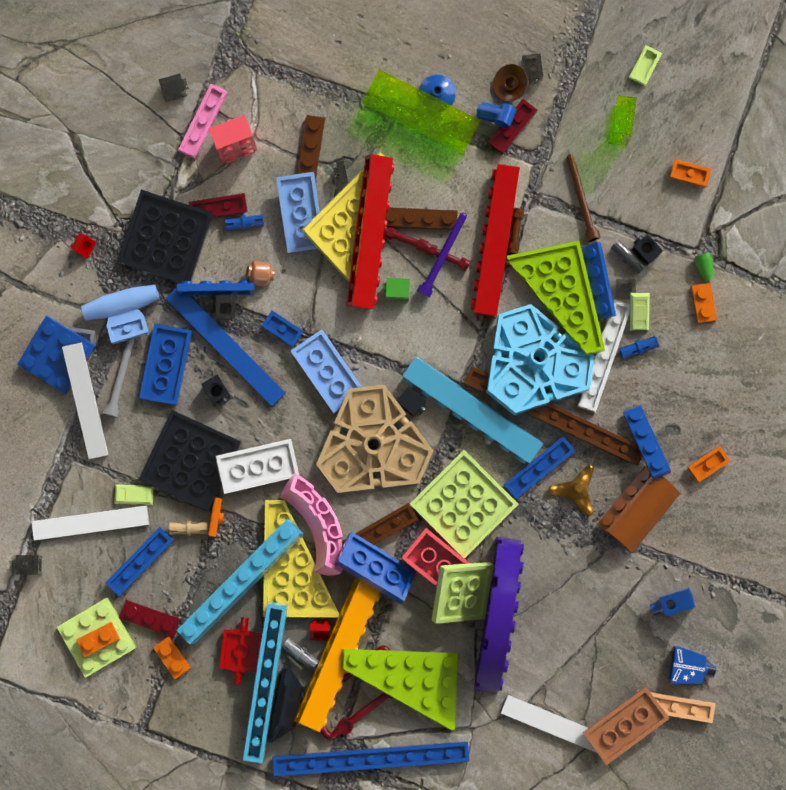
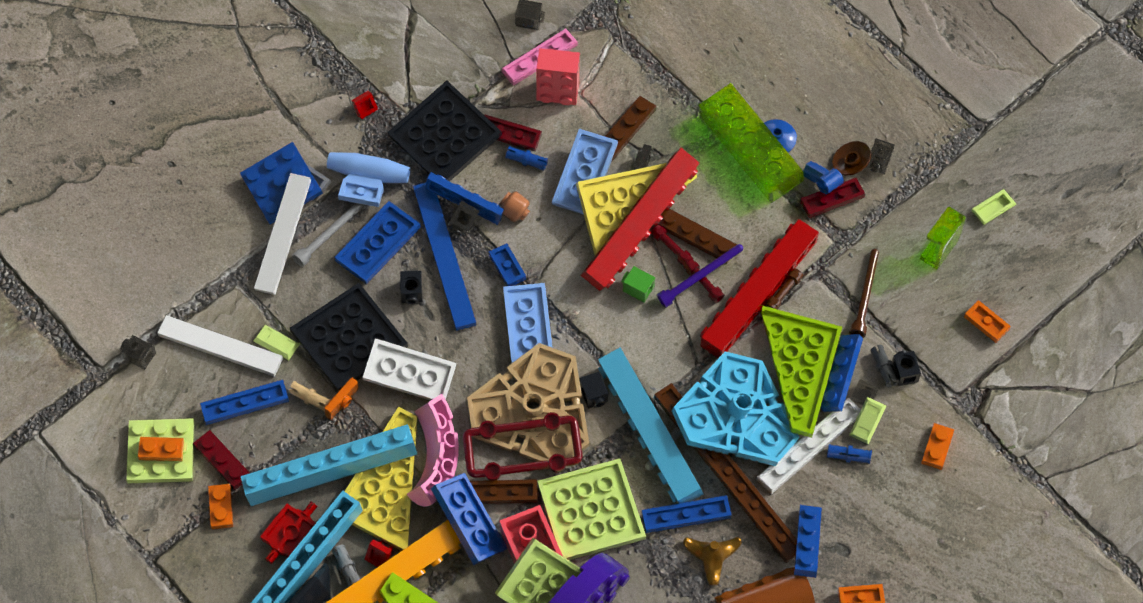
camera: 25 degrees right, 20 degrees down
bright green cone [694,252,714,282] -> none
none -> dark red bar [463,412,583,481]

